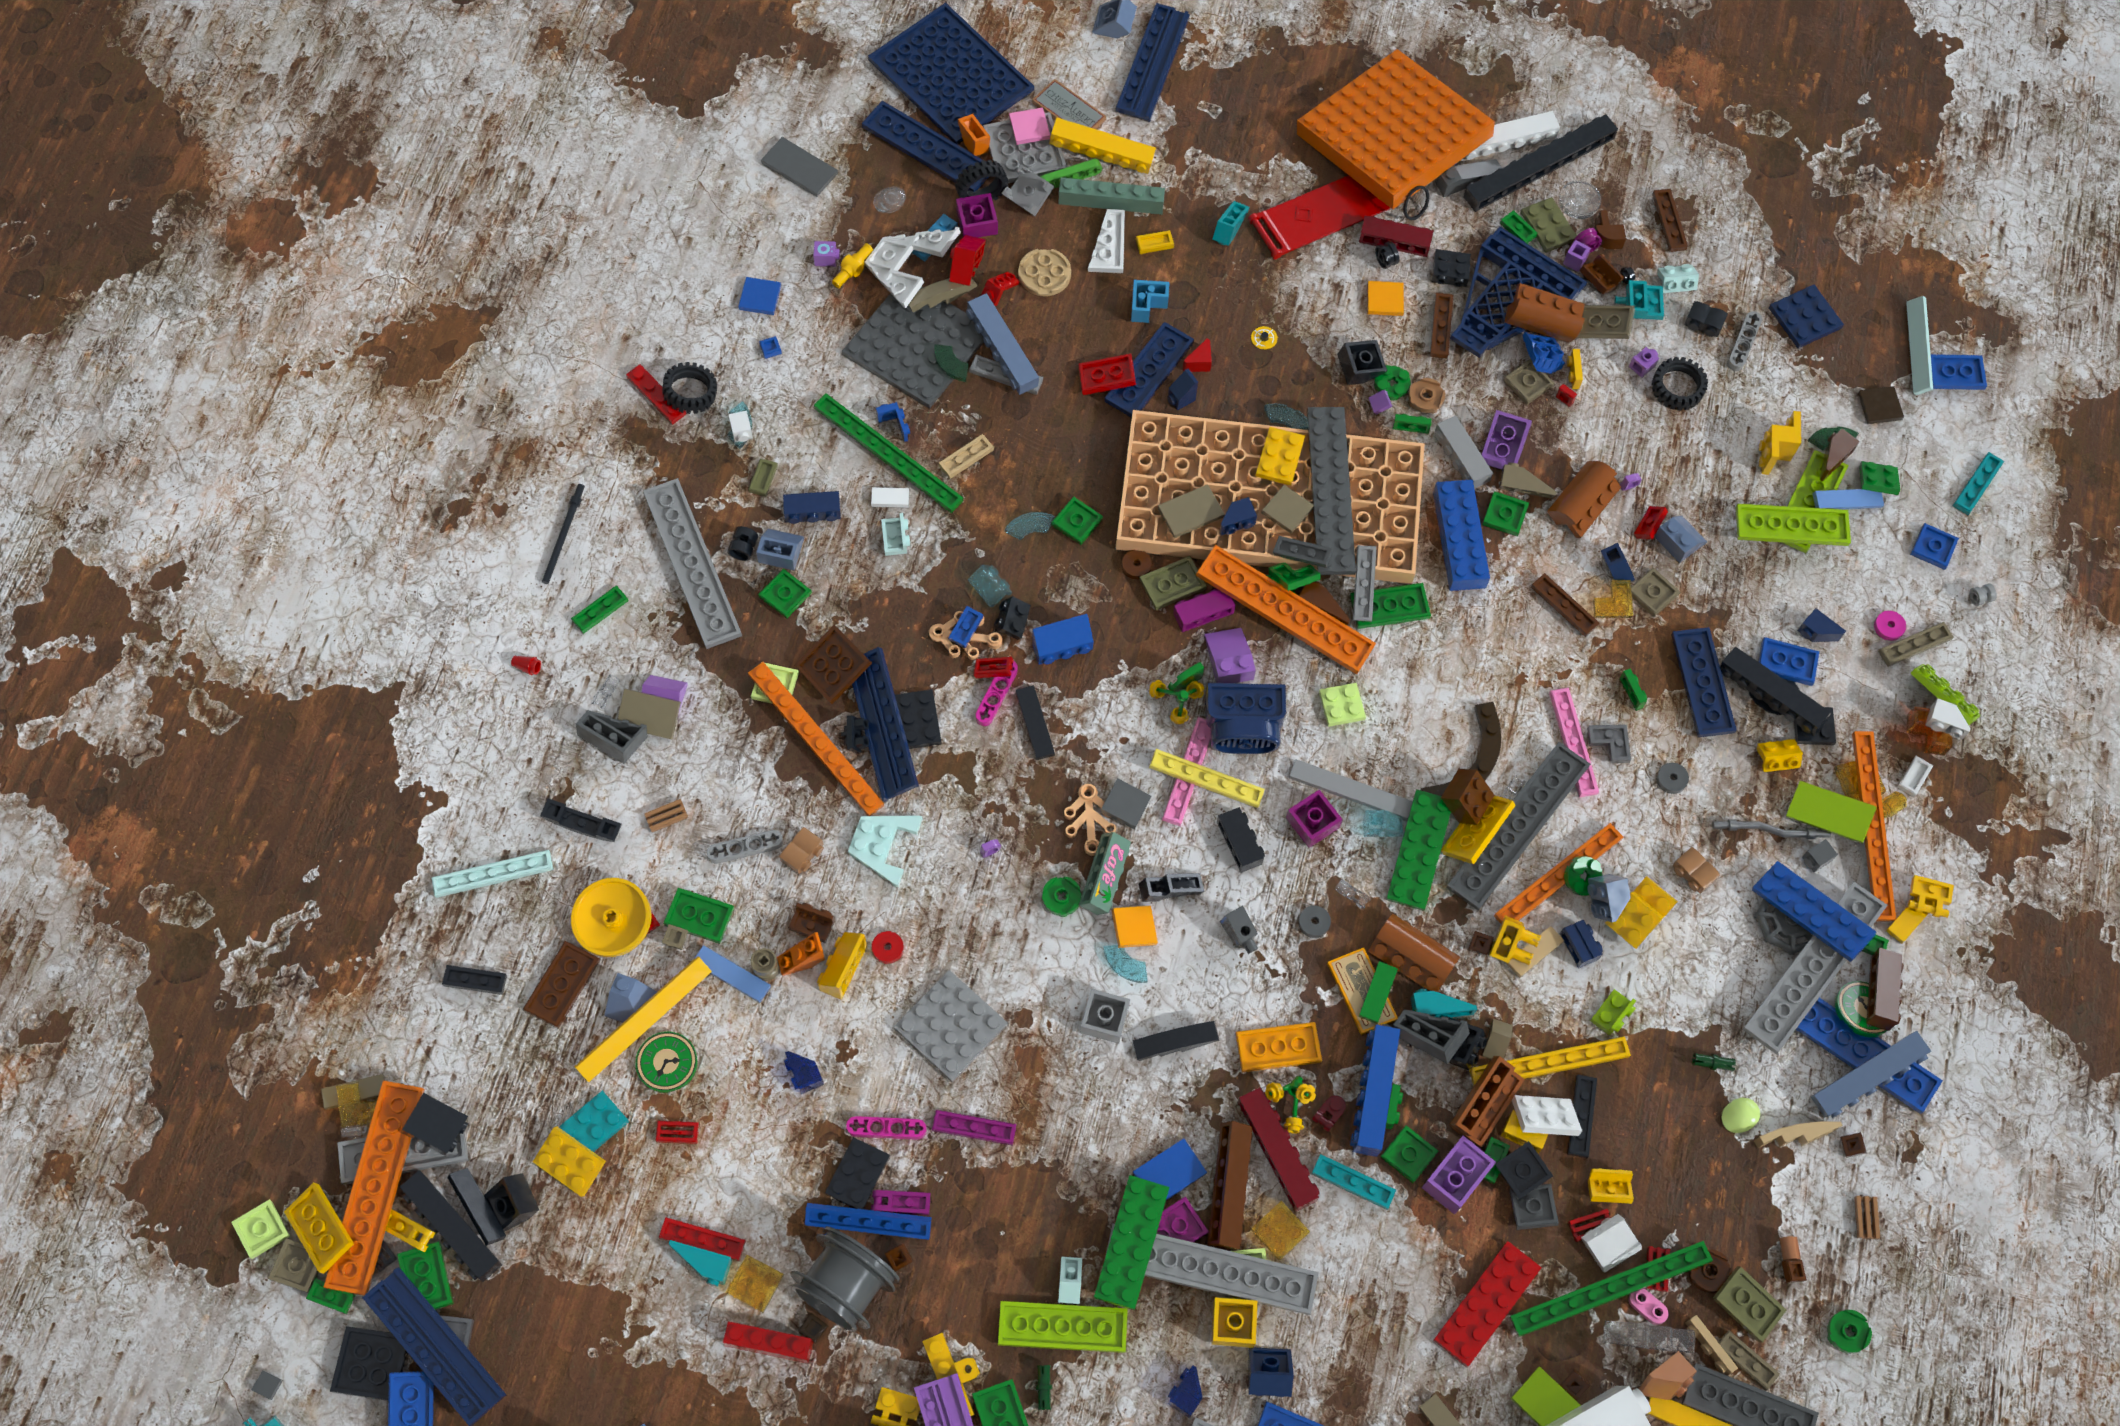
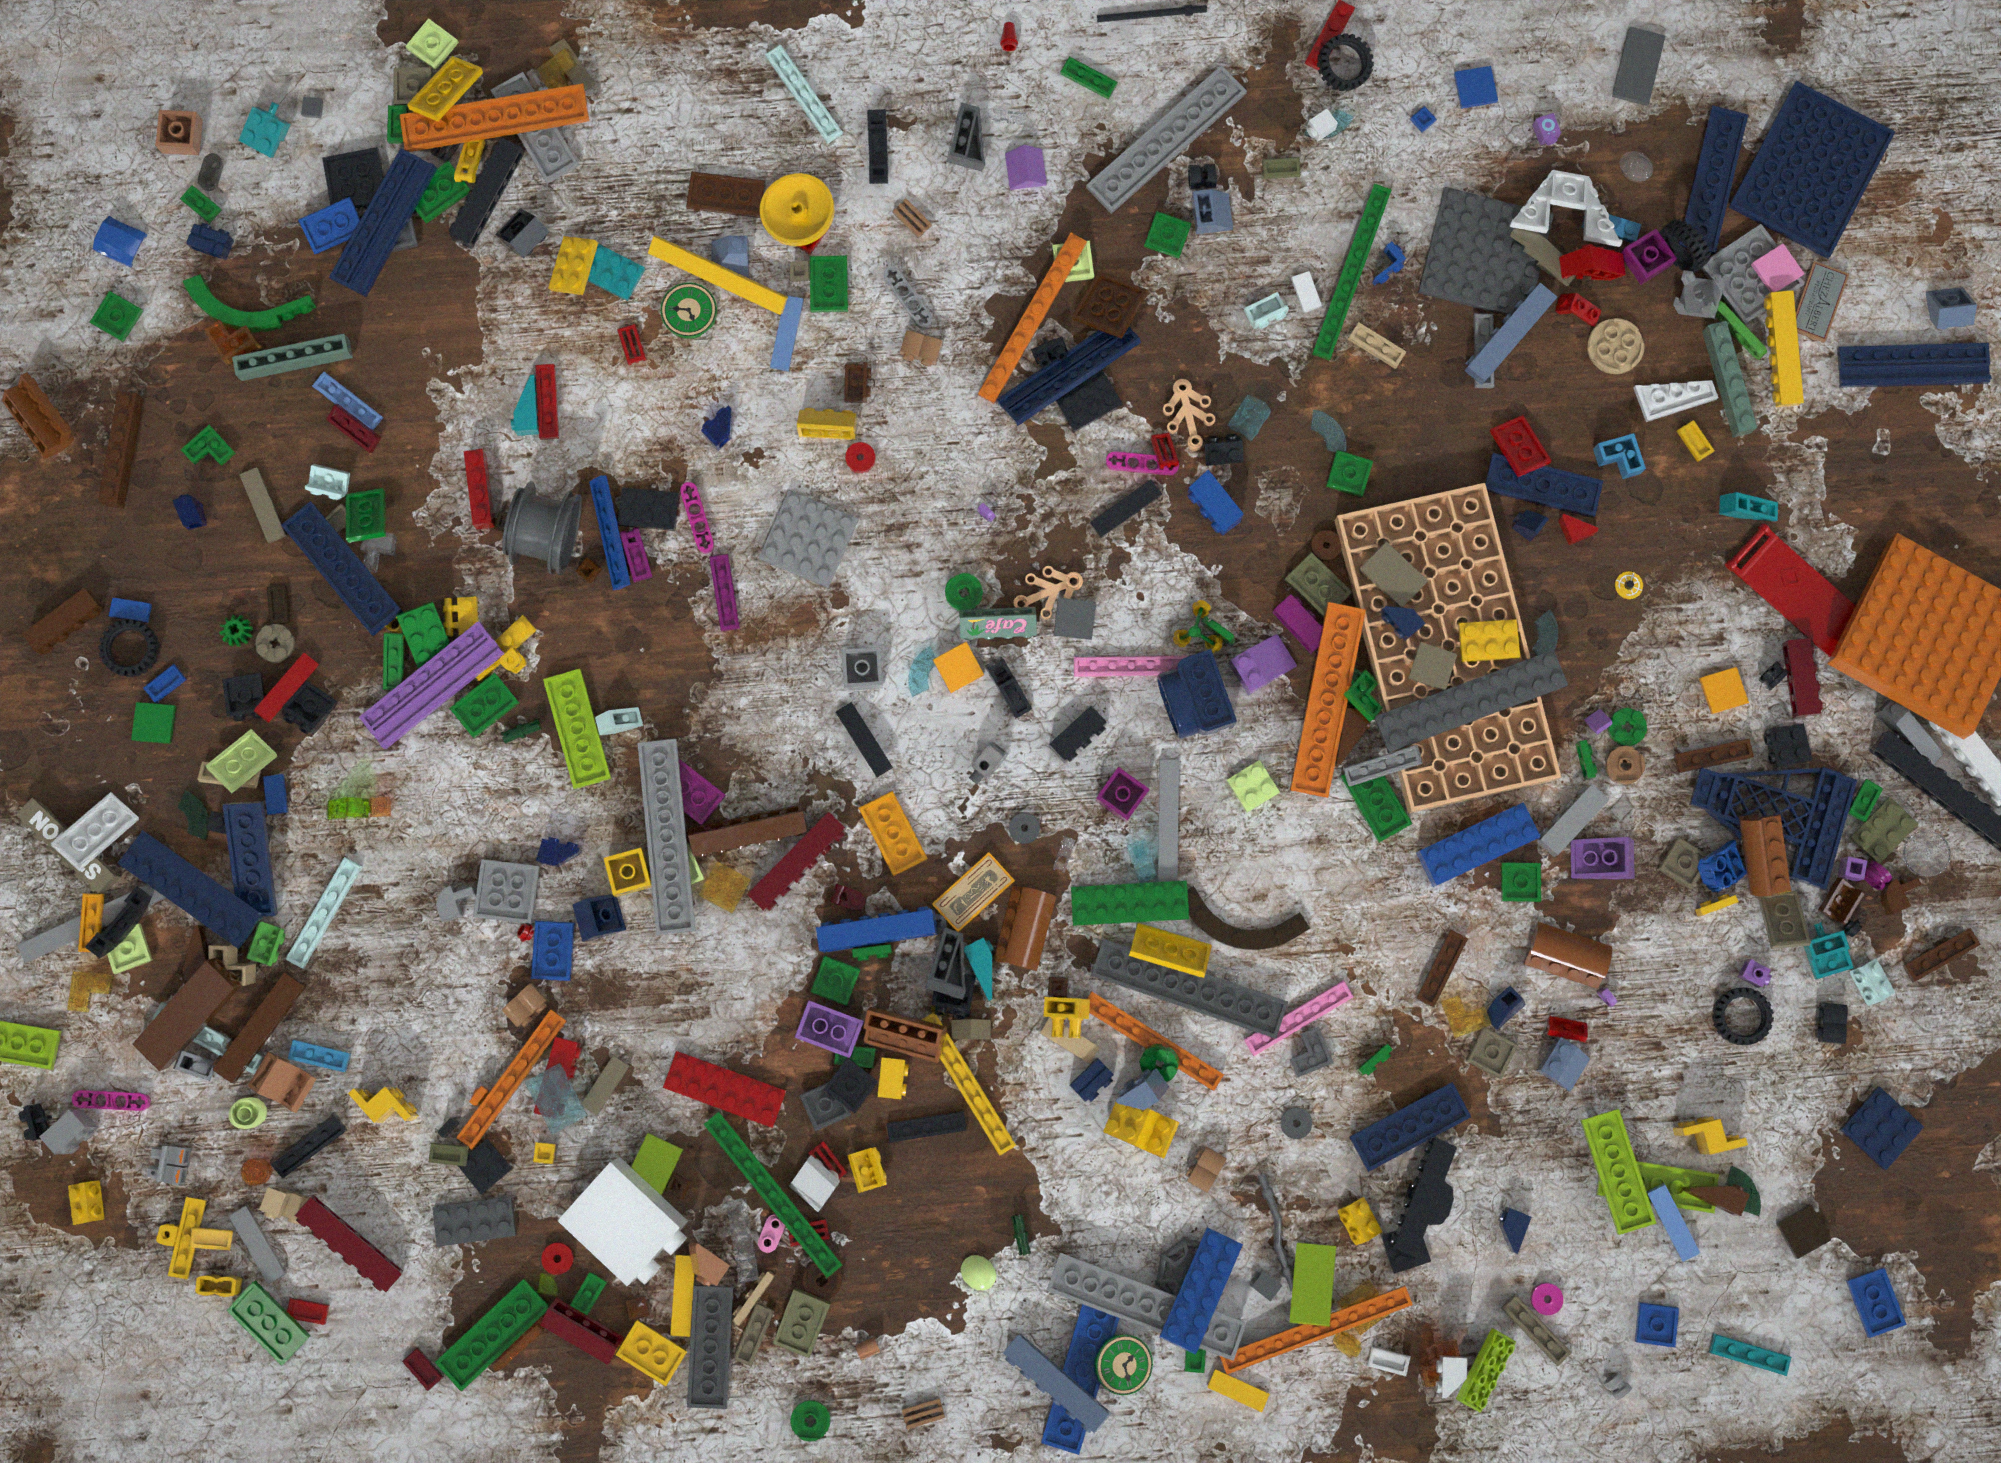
camera: 70 degrees right, 15 degrees up
black brick [401,1093,469,1156] -> none
black plate [442,965,507,995] -> none
black tile [447,1168,506,1246] -> none
dark tan tile [617,688,681,739] -> none
clear yellow plate [726,1255,784,1313] -> none
dark tan wheel [750,948,779,981] -> none
orange slope [777,932,825,976] -> none
dark blue brick [783,491,841,524] -> none
yellow pin [832,243,873,289] -> none
light aqua wing [848,816,923,888] -> none
clear green tile [934,344,968,382] -> none
blue plate [948,606,984,648] -> none
orange slope [958,114,990,156] -> none
green plate [1094,1175,1170,1311] -> none
blue tile [1133,1139,1207,1200] -> none
light yellow tile [1149,749,1265,808] -> none
yellow plant [1265,1076,1316,1134] -> none
dark grey plate [1273,536,1333,568] -> none
teal plate [1312,1154,1396,1210] -> none
black slope [1337,340,1387,385] -> none
green tile [1359,961,1398,1024] -> none
black piece [1403,186,1430,220] -> none
reddish brown brick [1441,768,1495,825] -> none
dark tan slope [1499,463,1557,499] -> none
white plate [1512,1095,1582,1136] -> none
red tile [1556,384,1577,407] -> none
lime bracket [1590,989,1636,1036] -> none
light grey beam [1727,311,1762,371] -> none
tan slope [1754,1121,1843,1148] -> none
blue tile [1758,637,1820,686] -> none
reddish brown tile [1781,1260,1807,1283] -> none
reddish brown tile [1840,1132,1867,1158] -> none
green plate [1859,461,1900,495] -> none
brick [1866,947,1904,1031] -> none
light aqua tile [1907,296,1933,396] -> none
yellow plate [1907,875,1954,918] -> none

